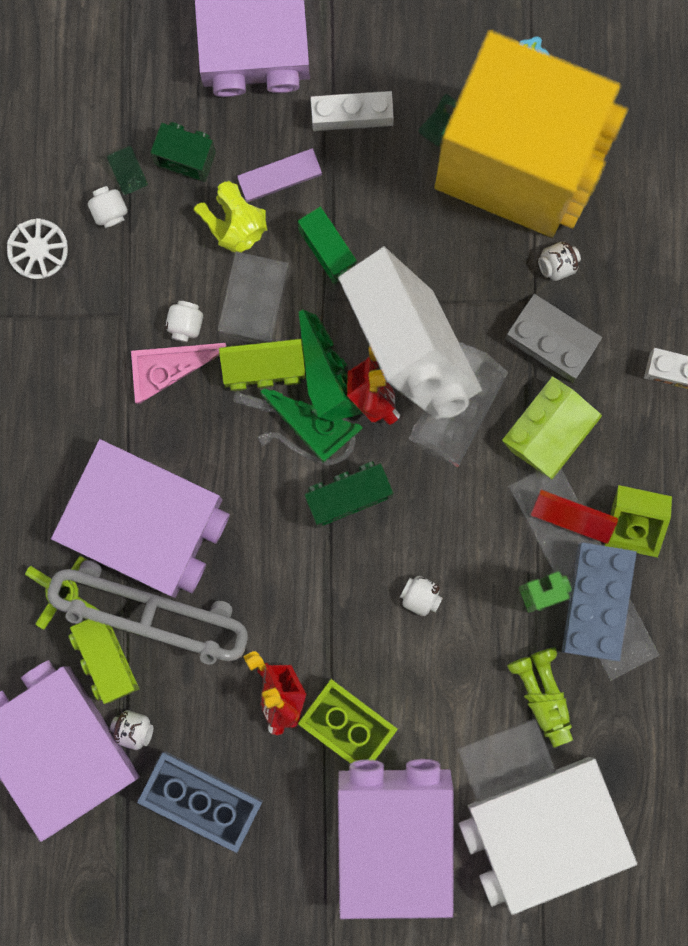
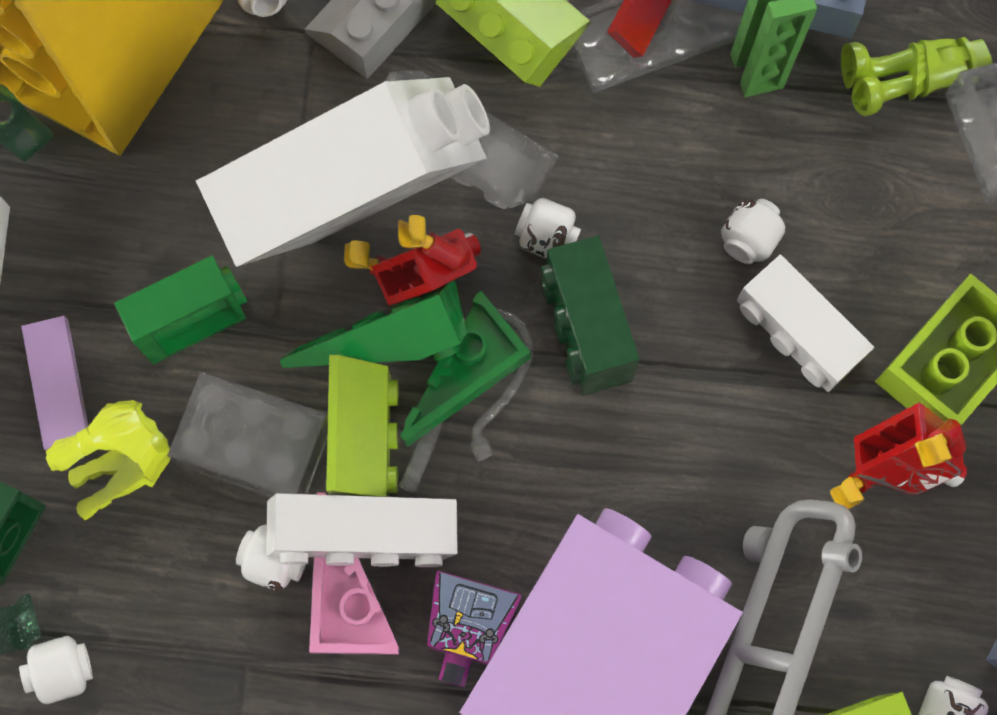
camera: 85 degrees left, 10 degrees down
none -> white brick [266,493,457,567]
none -> torso [427,571,521,688]
none -> white head [514,198,581,259]
none -> white brick [737,254,875,392]

